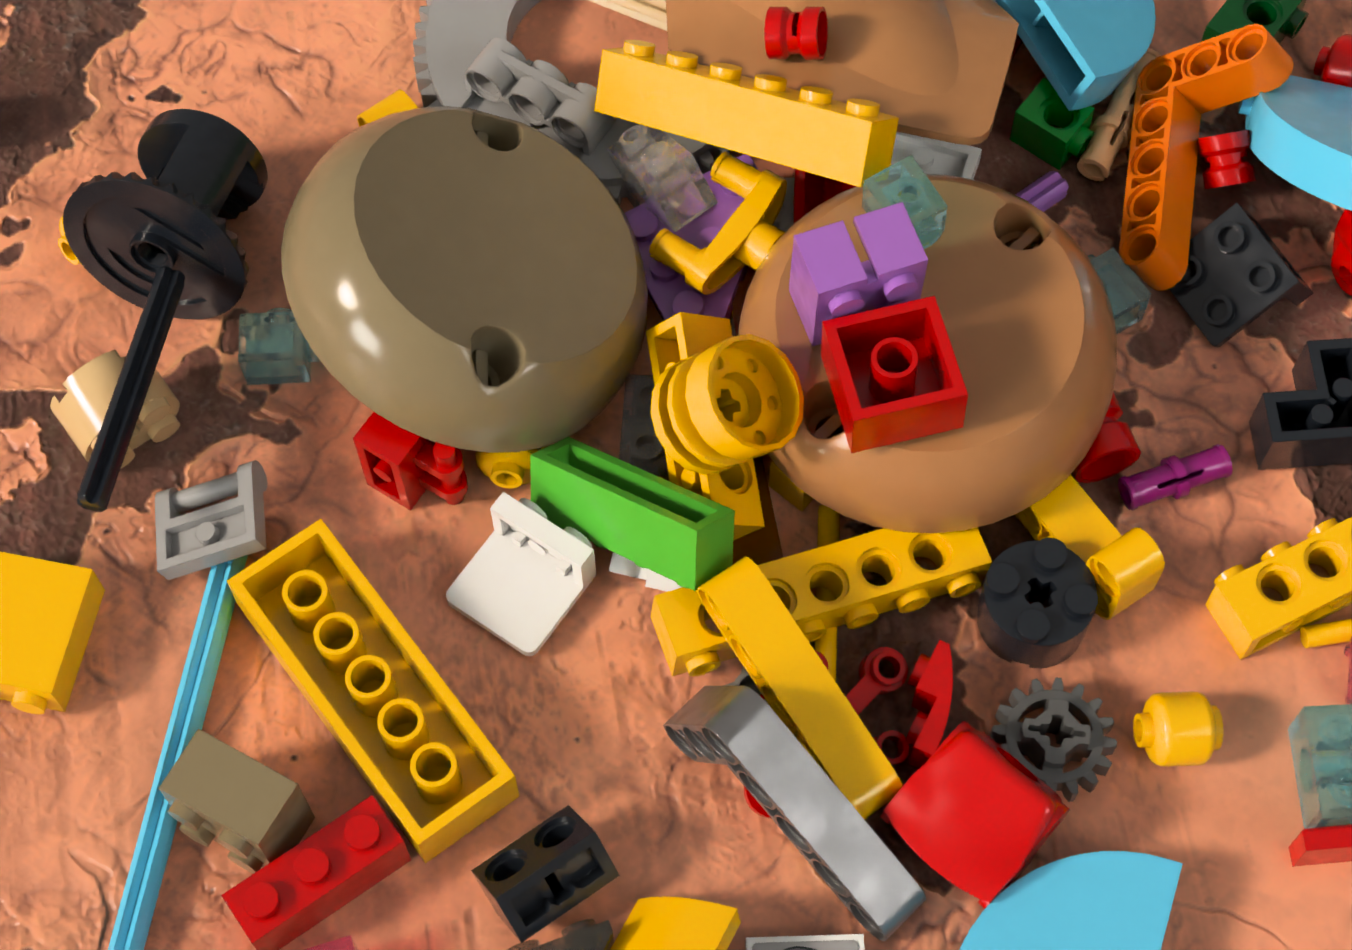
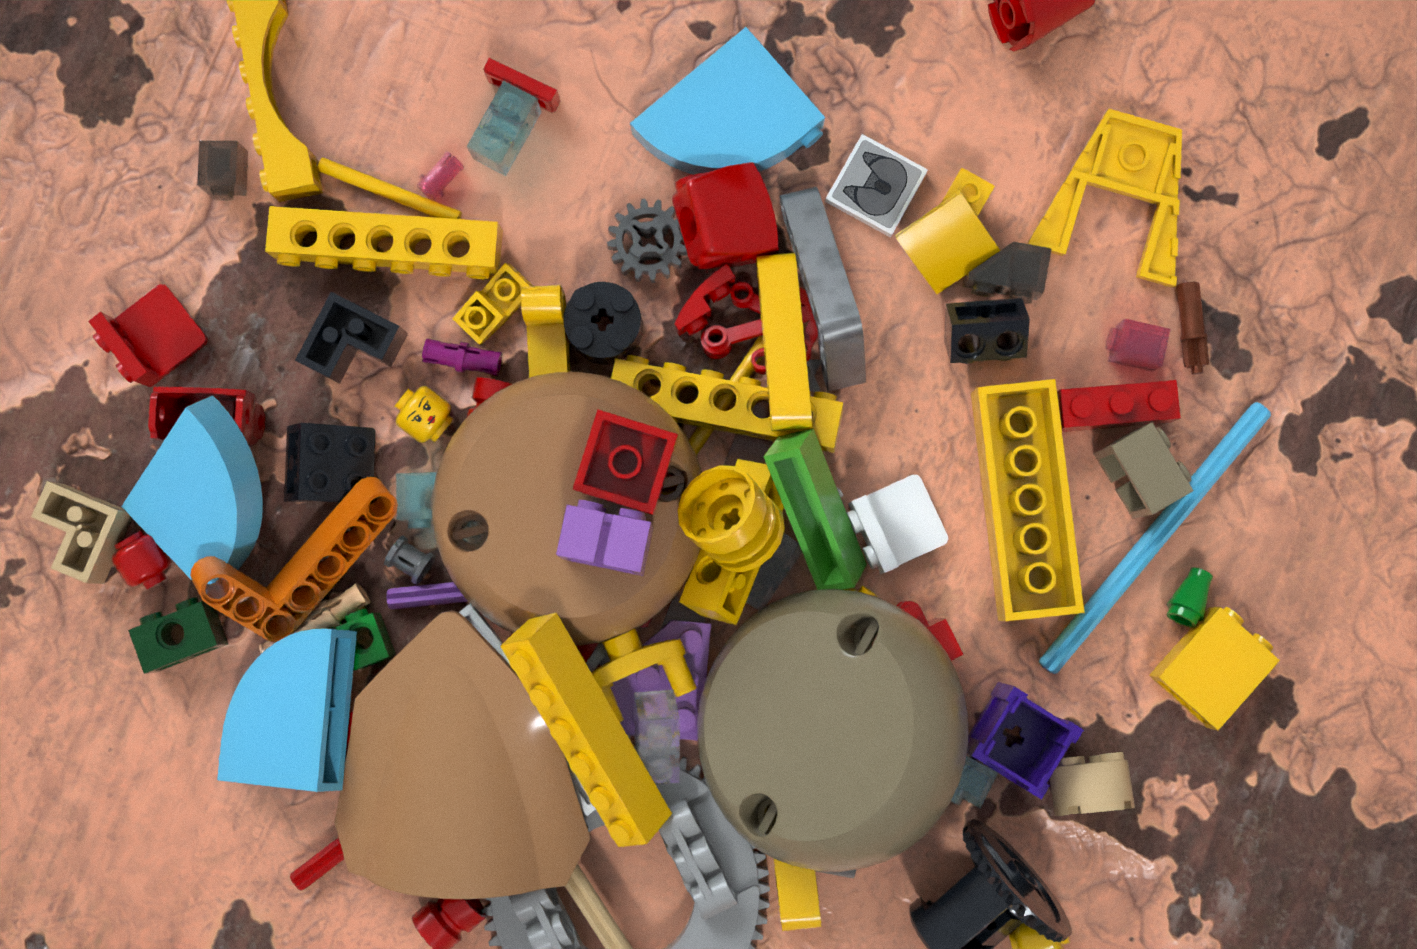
camera: 145 degrees left, 20 degrees up
black axle [77,266,186,512] -> none
light grey plate [155,460,268,580] -> none
red wheel [764,7,828,60] -> none
clear light blue brick [862,154,948,249] -> none
yellow head [1133,691,1224,767] -> none
red wheel [1197,130,1256,189] -> none
none -> flat silver bush [384,535,436,585]
none -> yellow head [394,386,453,443]
none -> yellow slope [452,263,533,345]
none -> dark purple container [967,682,1084,800]
none -> green cone [1166,567,1213,628]

